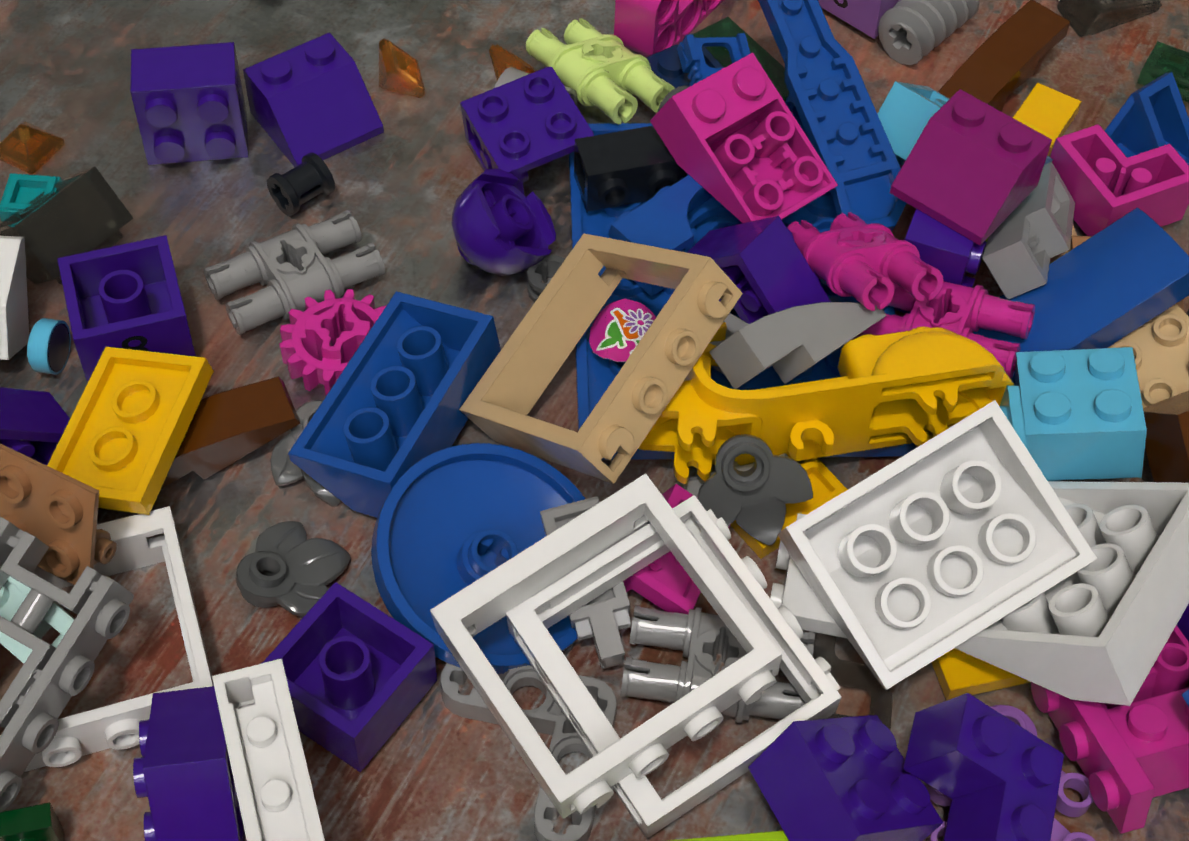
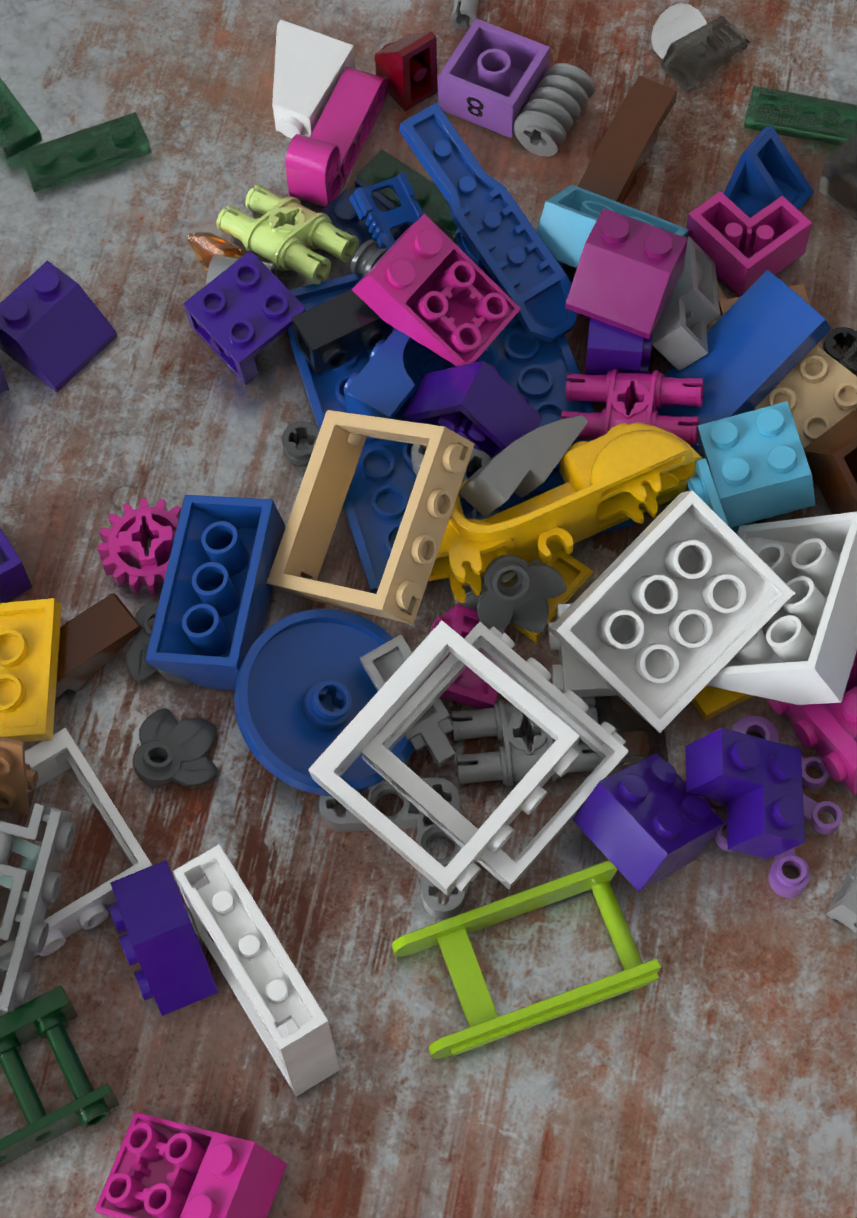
camera: 10 degrees left, 10 degrees up
light grey pin [203,210,385,335] -> none
dark purple brick [261,582,437,772] -> none
black bush [266,152,335,217] -> none
clear orange slope [379,38,425,98] -> none
dark purple cylinder [451,168,556,276] -> none
sticker [589,298,656,362] -> none
dark pink pin [787,212,944,311] -> none
yellow tile [1013,83,1082,156] -> none

